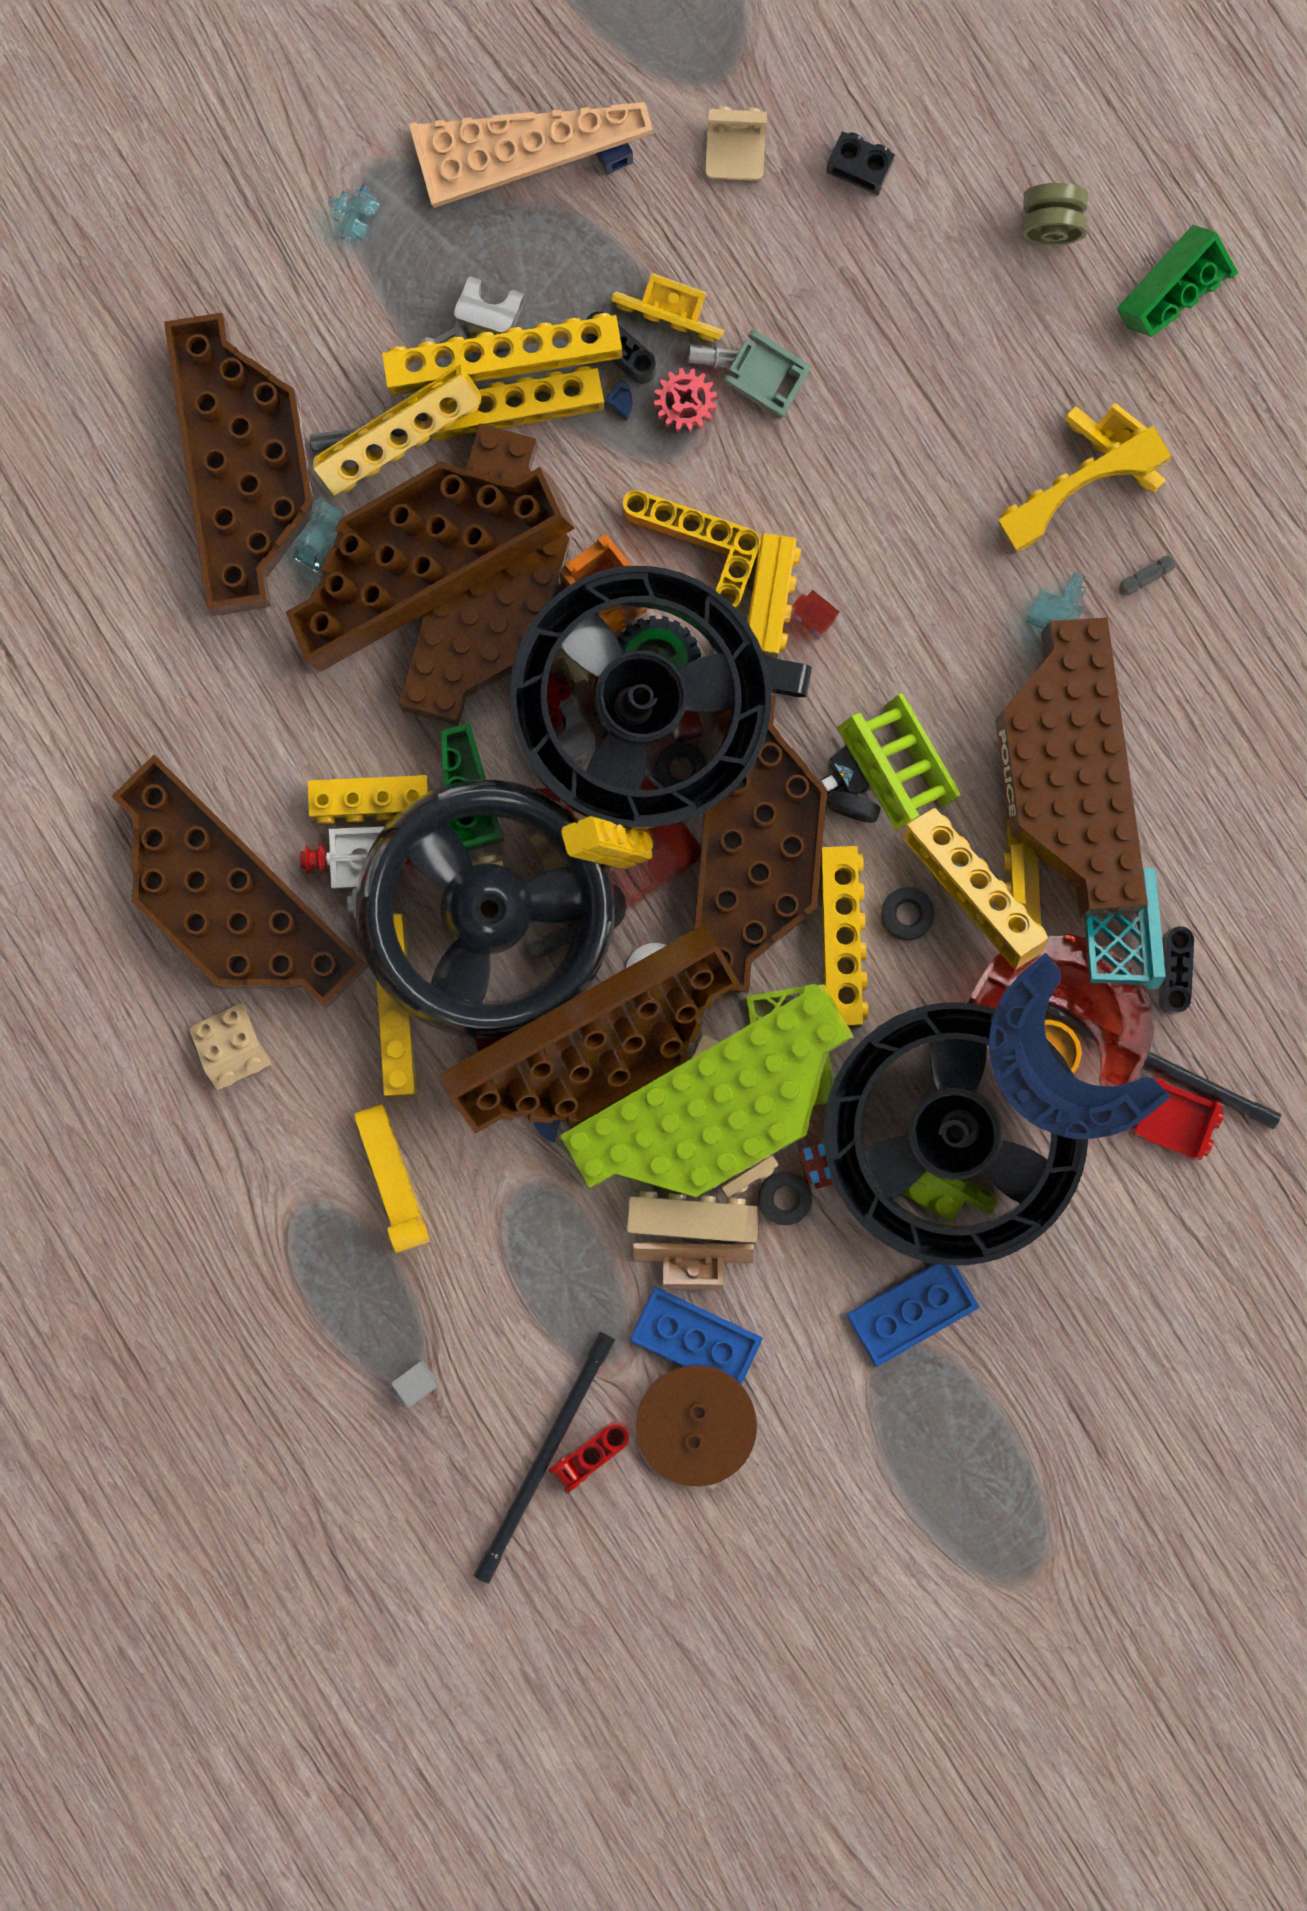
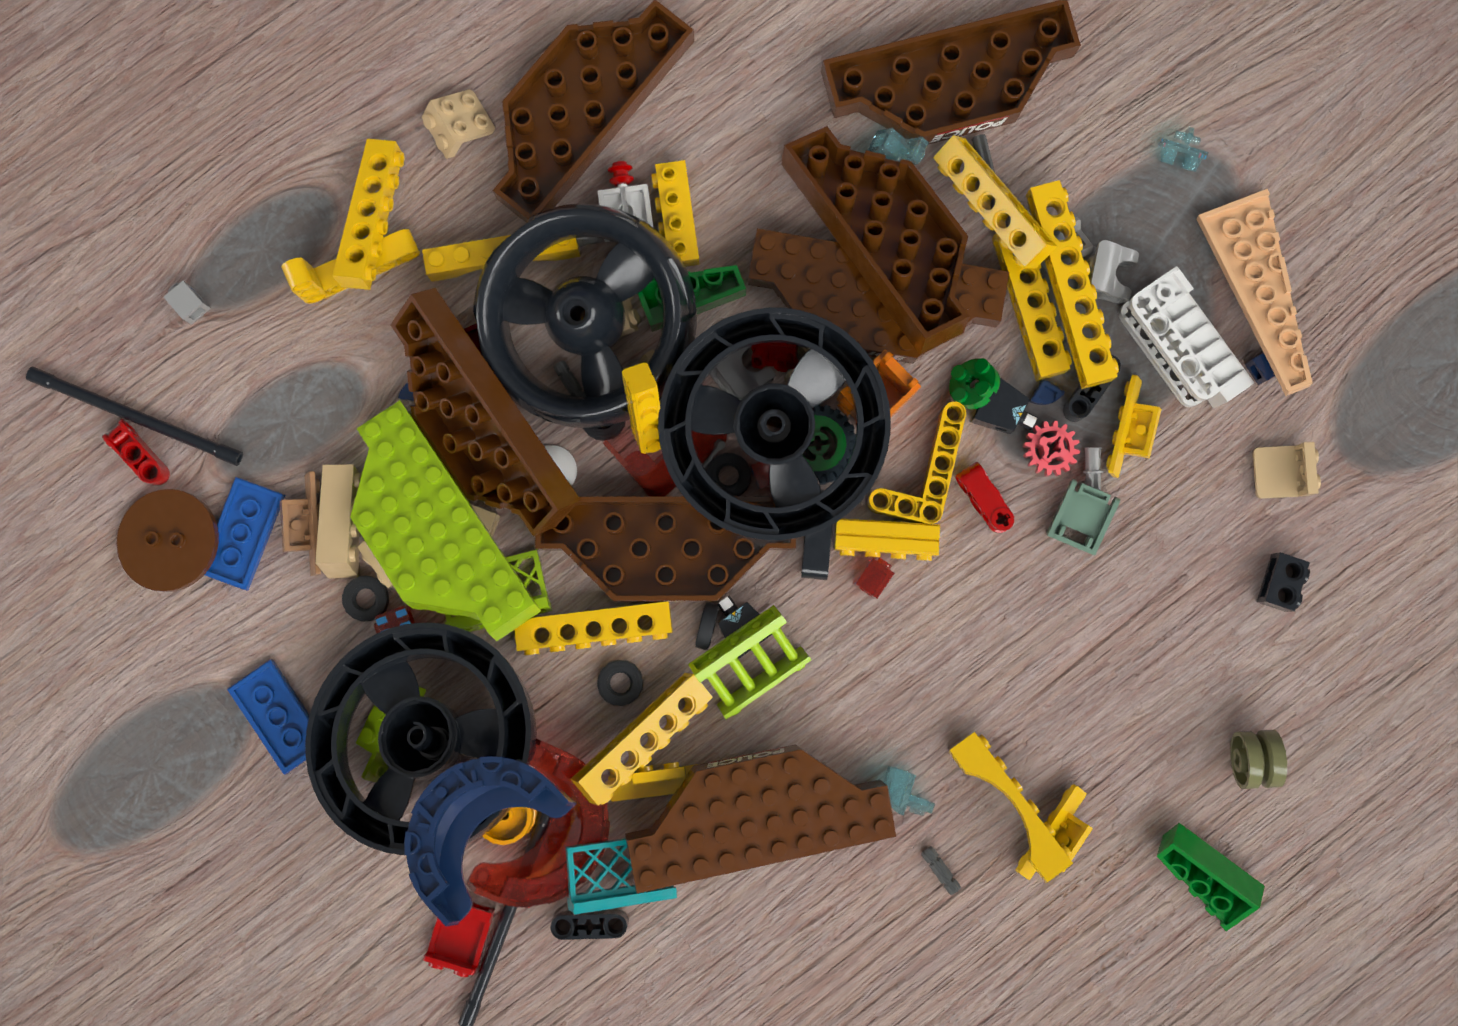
camera: 90 degrees right, 0 degrees up
none -> yellow brick [332,139,405,290]
none -> green plate [949,358,1000,409]
none -> red piece [955,462,1014,533]
none -> black torso [971,378,1037,434]
none -> white piece [1119,266,1254,409]

